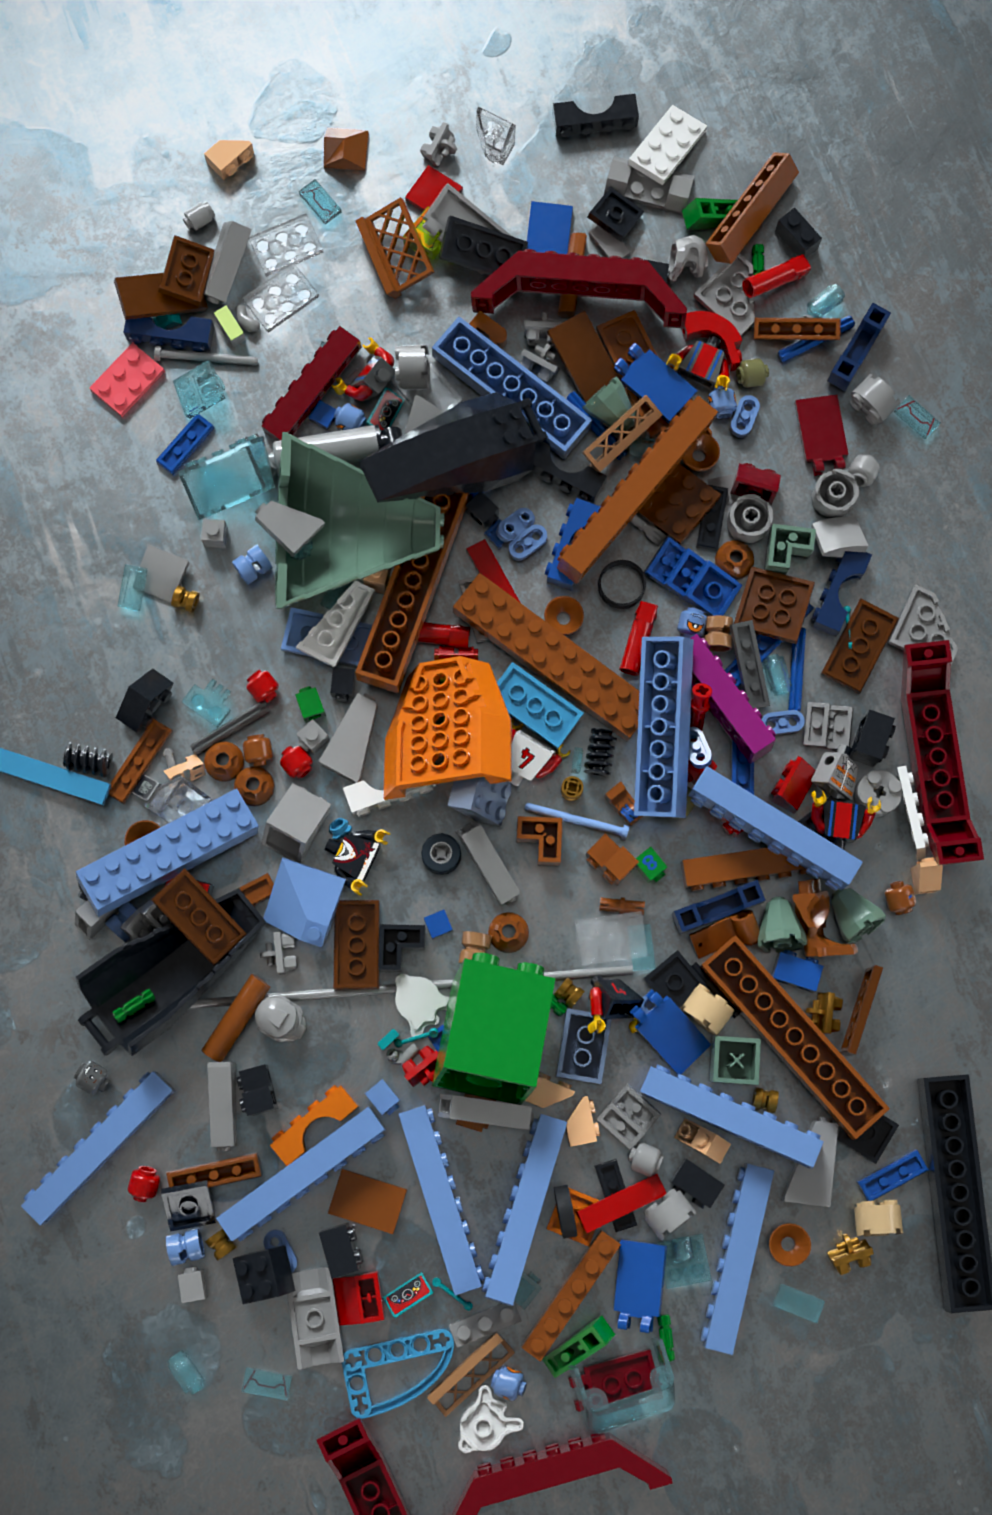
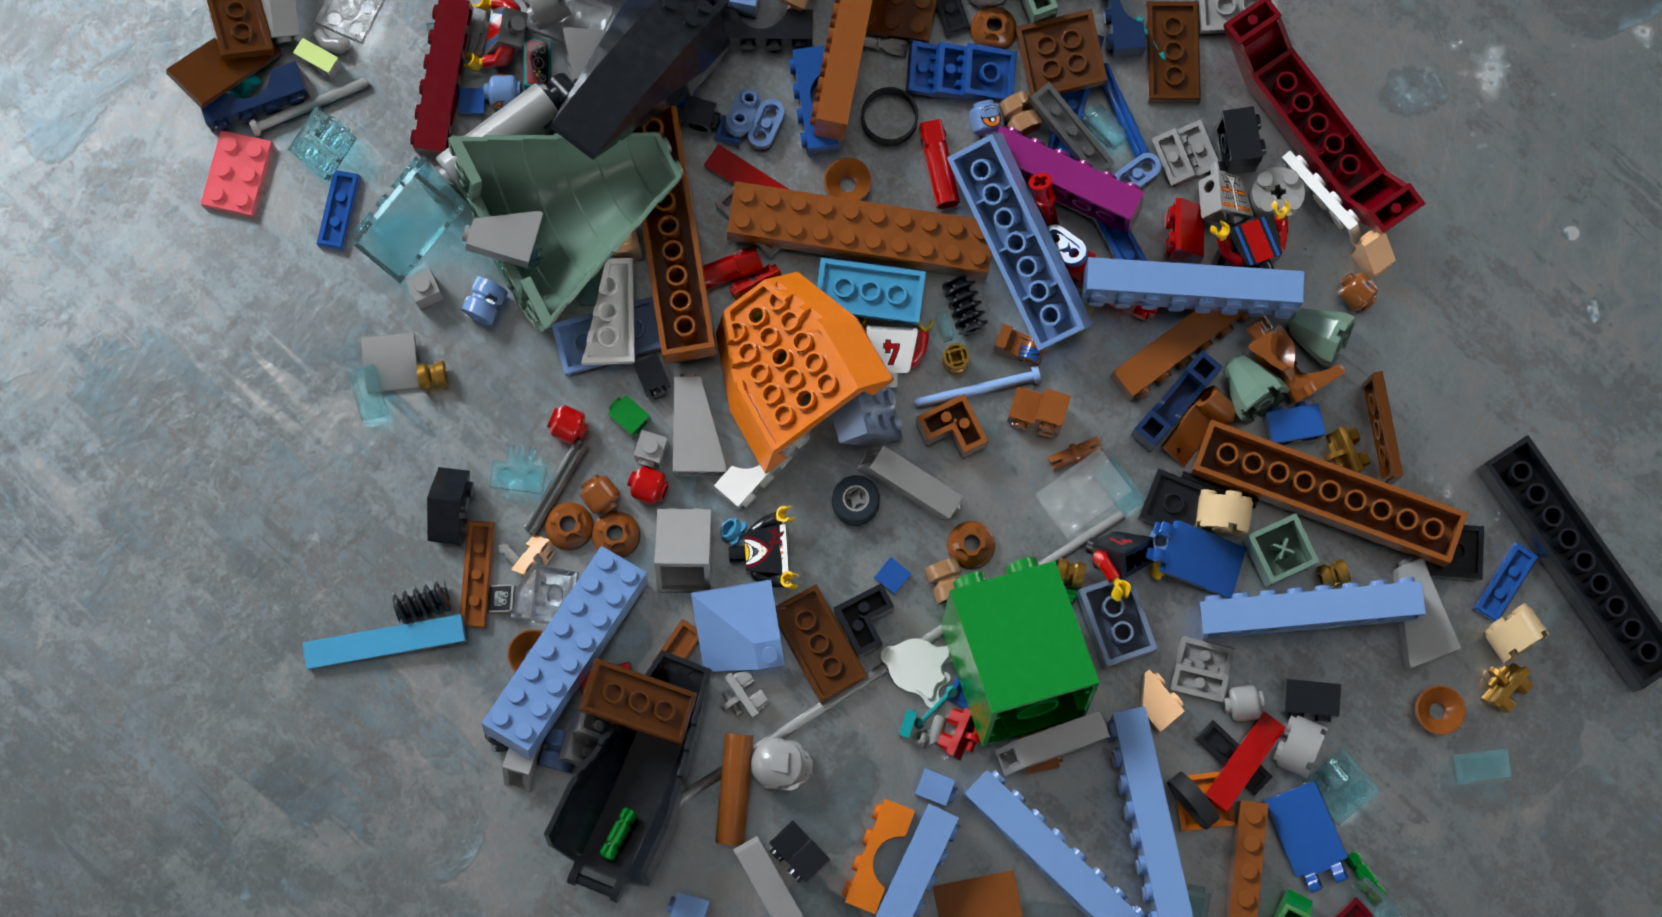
camera: 25 degrees left, 0 degrees up
light nougat slope [525,1072,575,1108] -> none
green brick [636,847,668,883] -> none
light nougat slope [674,1118,731,1164] -> none
medium blue brick [701,1163,774,1355] -> none

